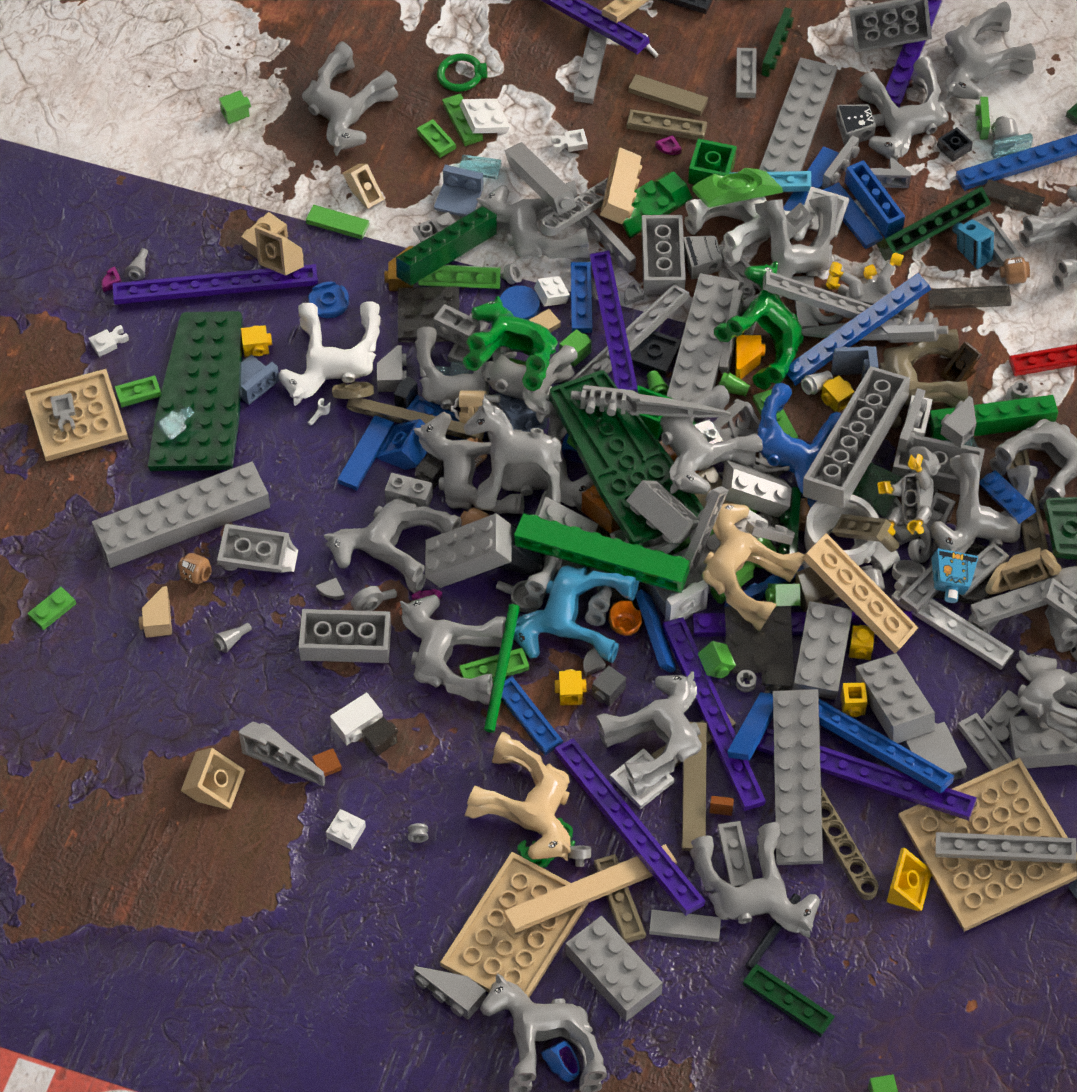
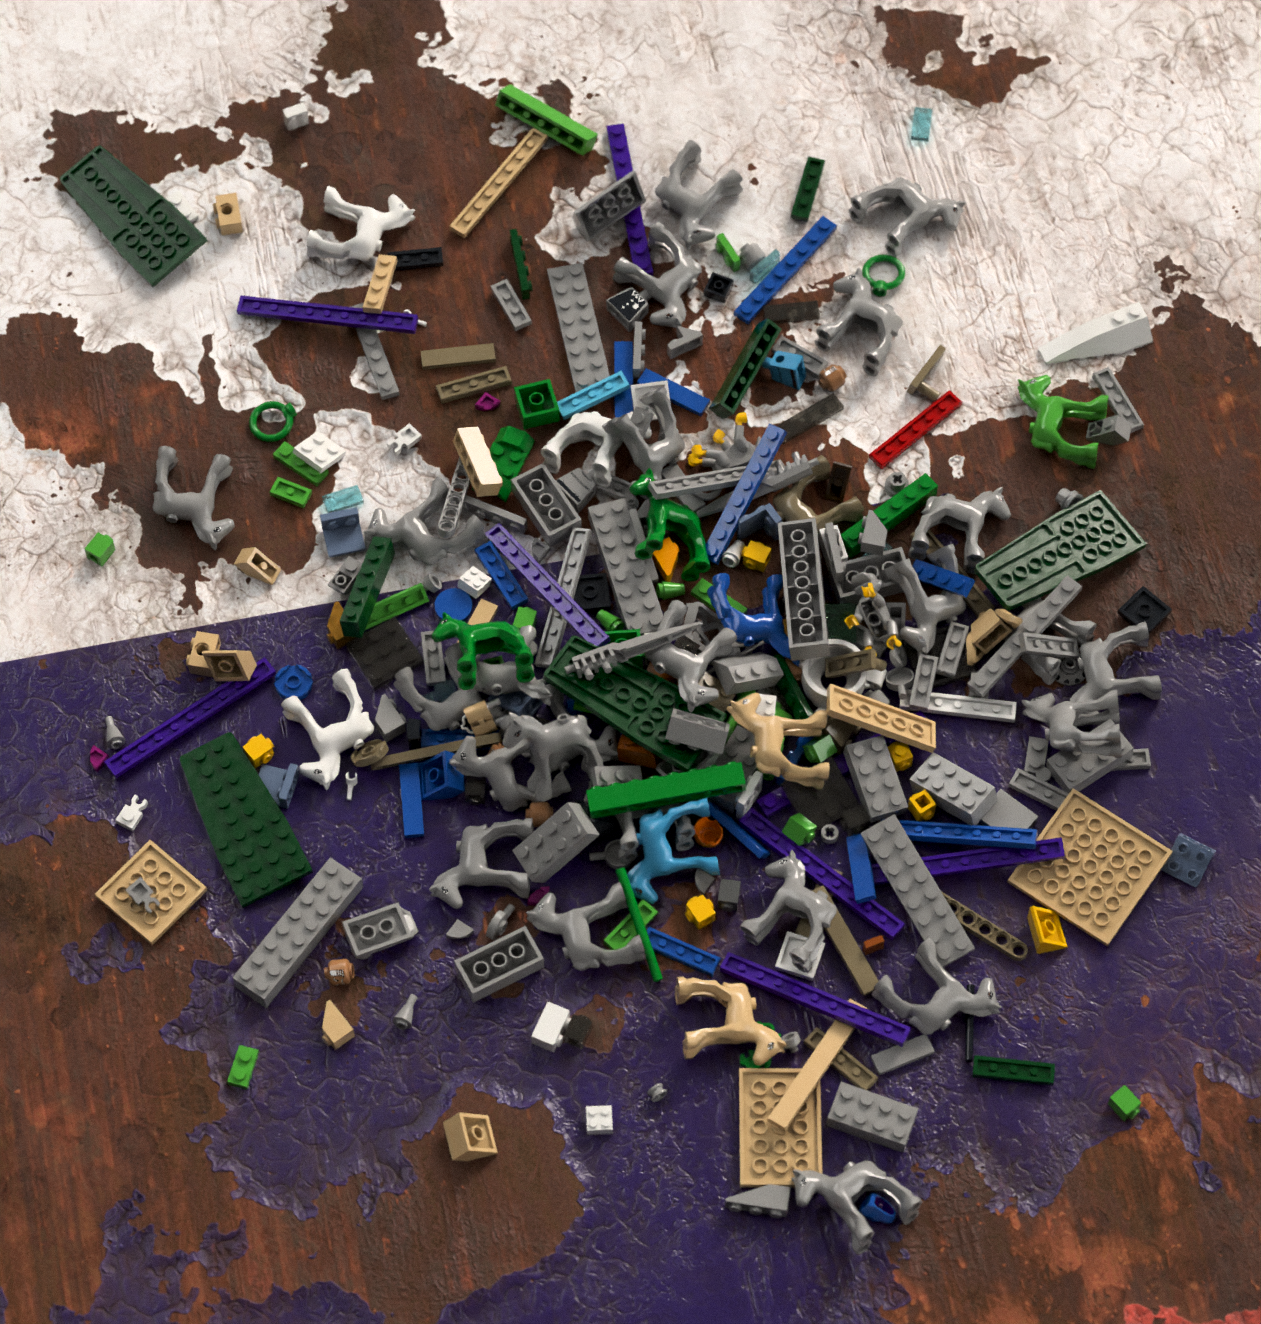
camera: 30 degrees left, 5 degrees up
bright green plate [115,375,161,407] -> none
clear light blue plate [156,406,194,440] -> none
light grey wedge [239,722,325,786] -> none
bright green tile [306,204,370,240] -> none
dark orange tile [312,748,342,777] -> none
light grey brick [385,473,433,507] -> none
light grey brick [434,304,480,350] -> none
light grey brick [504,142,576,215] -> none
light grey plate [682,486,728,570] -> none
bright green slope [693,168,783,208] -> none
light grey plate [717,821,753,888] -> none
light grey hinge [745,520,795,545] -> none
blue brick [844,160,905,238] -> none
dark azure torso [932,548,978,603] -> none
light grey plate [935,832,1076,863] -> none

